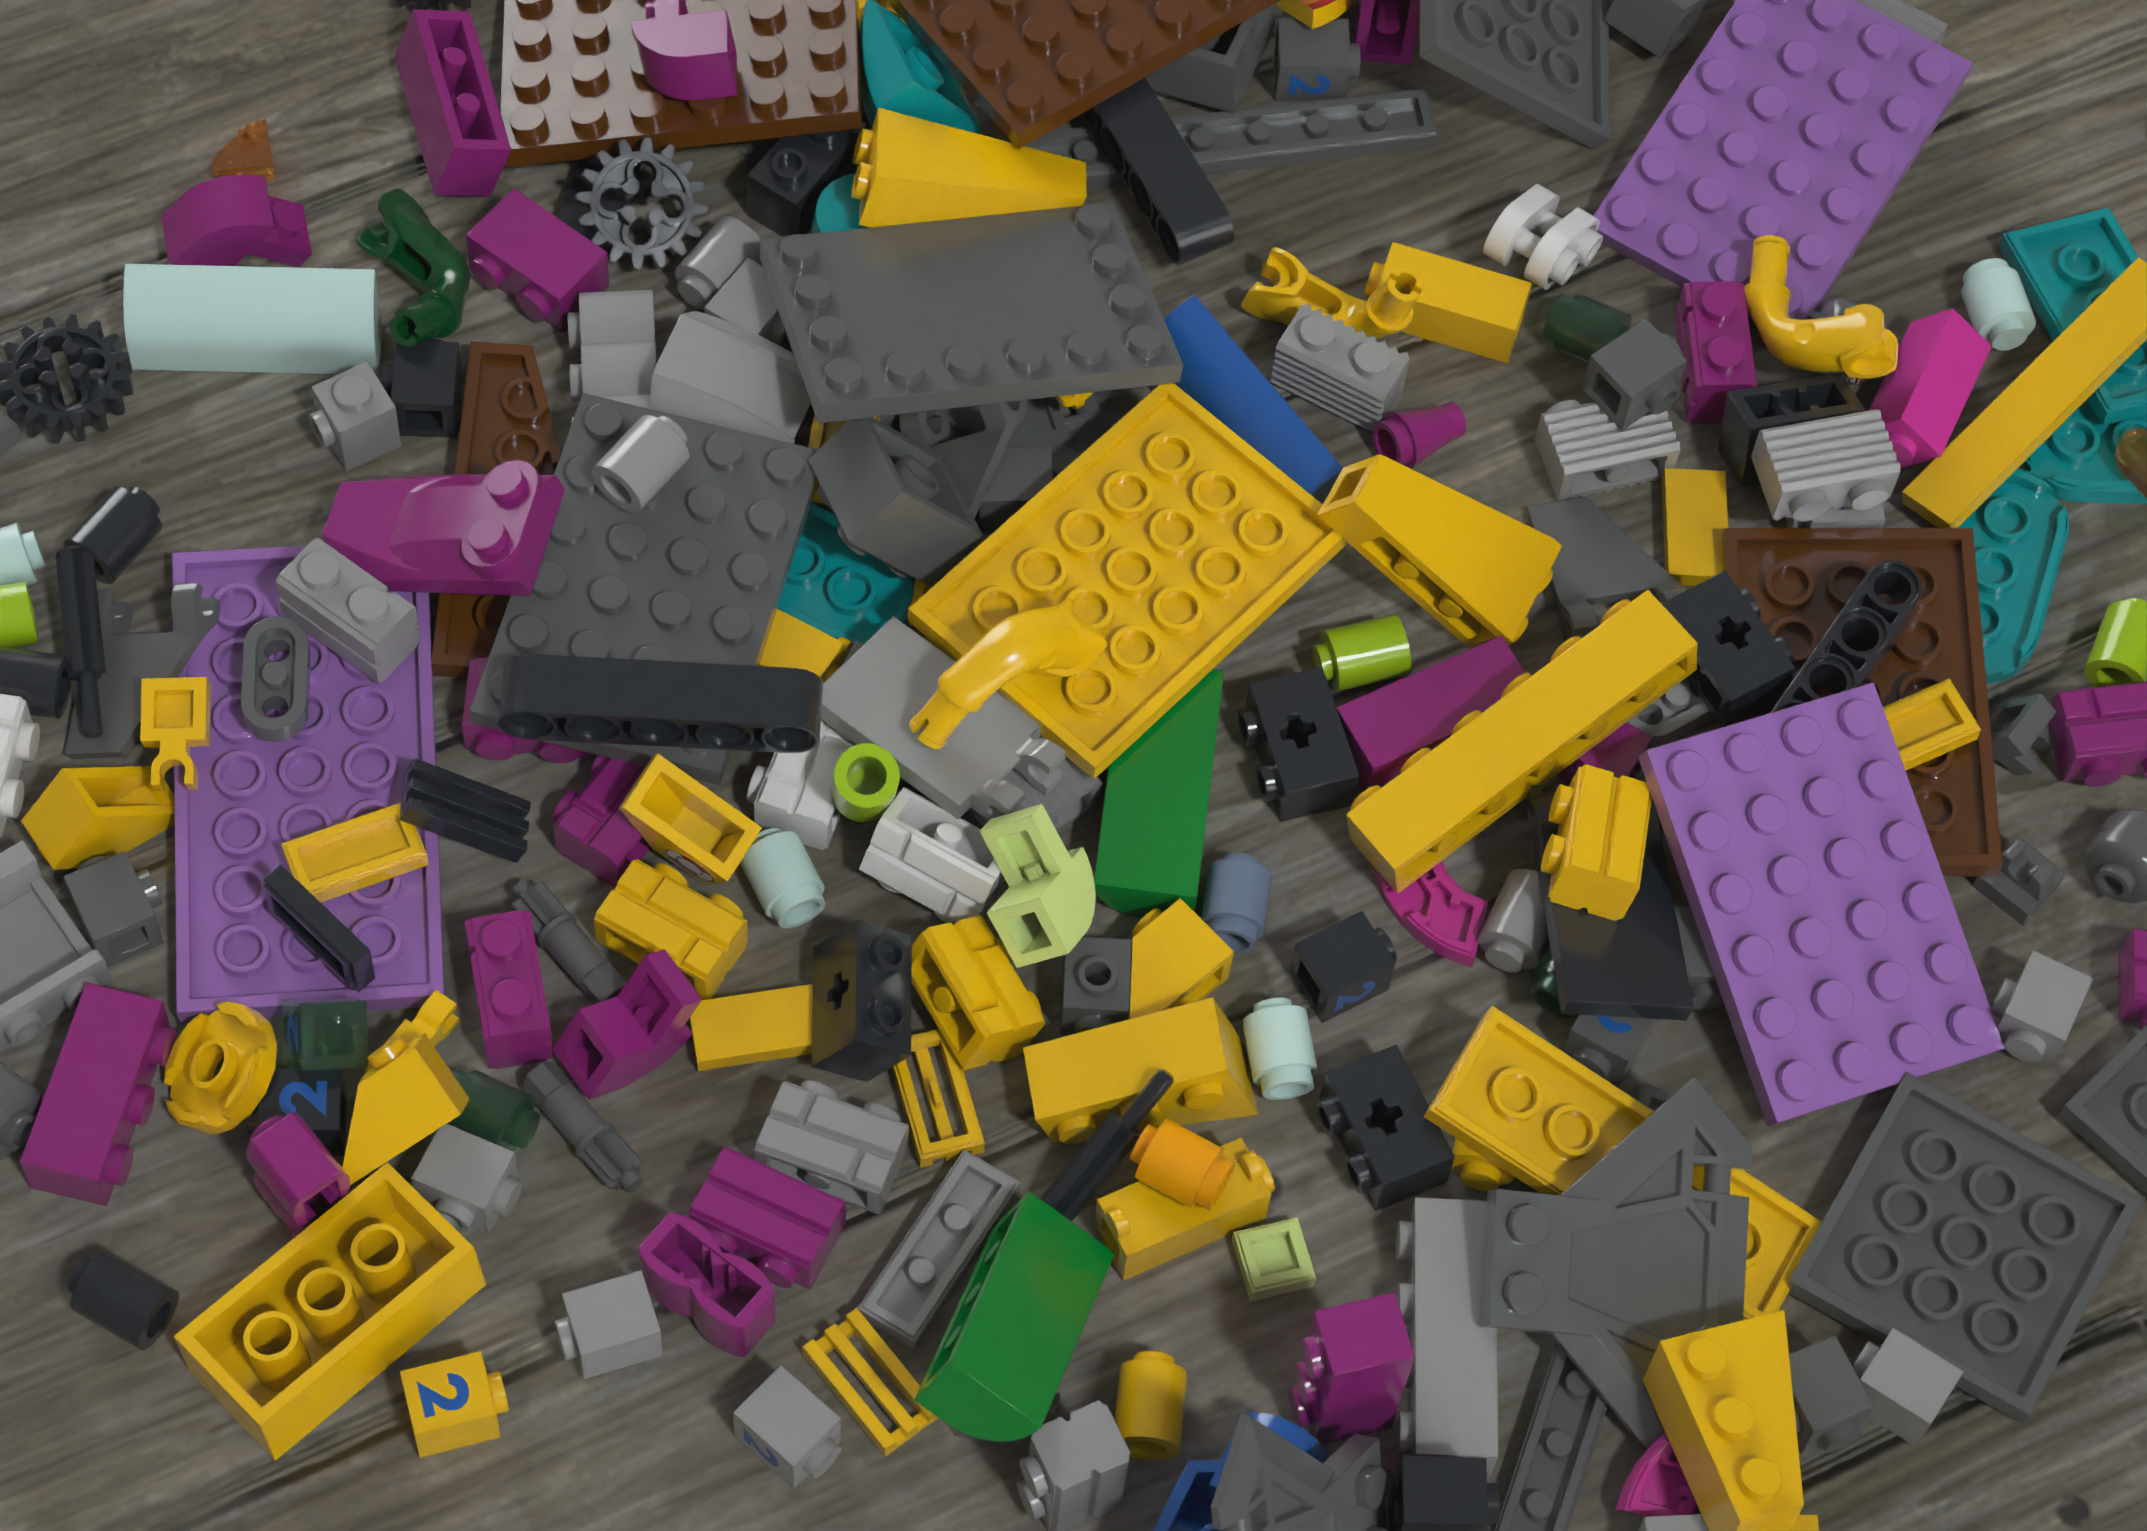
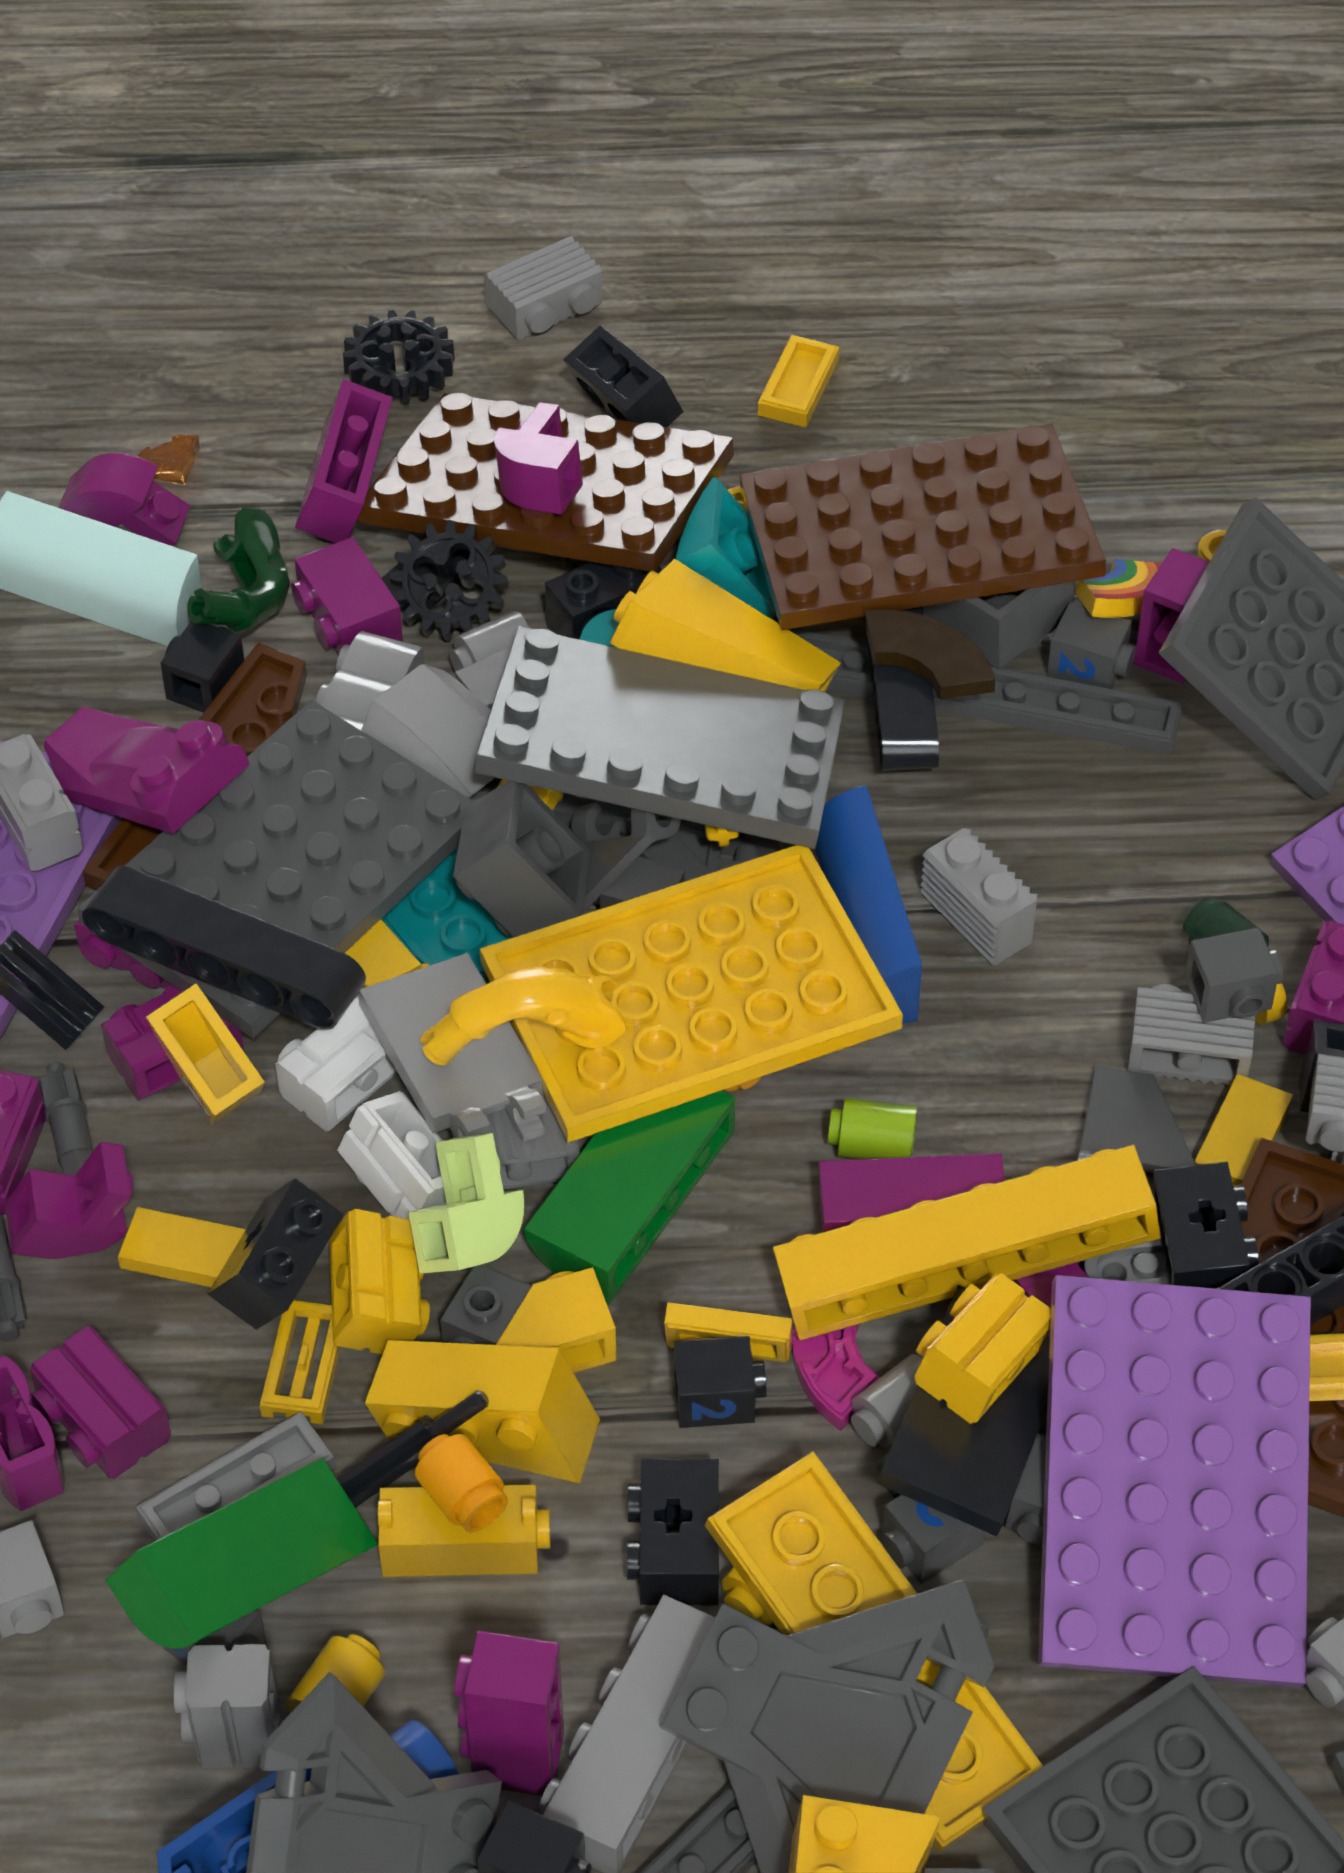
camera: 30 degrees right, 10 degrees down
light grey brick [308,361,402,472] -> none
light grey brick [592,415,689,513] -> none
yellow brick [594,859,748,1000] -> none
light aqua brick [740,828,826,928] -> none
light grey brick [754,1081,909,1215] -> none
yellow tile [802,1308,939,1457] -> none
lime brick [831,743,900,822] -> none
sand blue brick [1201,853,1272,954] -> none
yellowish green tile [1232,1217,1316,1302] -> none
black brick [1238,667,1360,822] -> none
yellow piece [1241,247,1424,339] -> none
light aqua brick [1242,998,1318,1100] -> none
yellow slope [1317,454,1562,649] -> none
yellow brick [1364,242,1533,363] -> none
magenta cone [1372,402,1466,469] -> none
white brick [1483,184,1604,290] -> none
none -> yellow tile [664,1302,792,1363]
none -> dark brown tile [864,610,996,699]

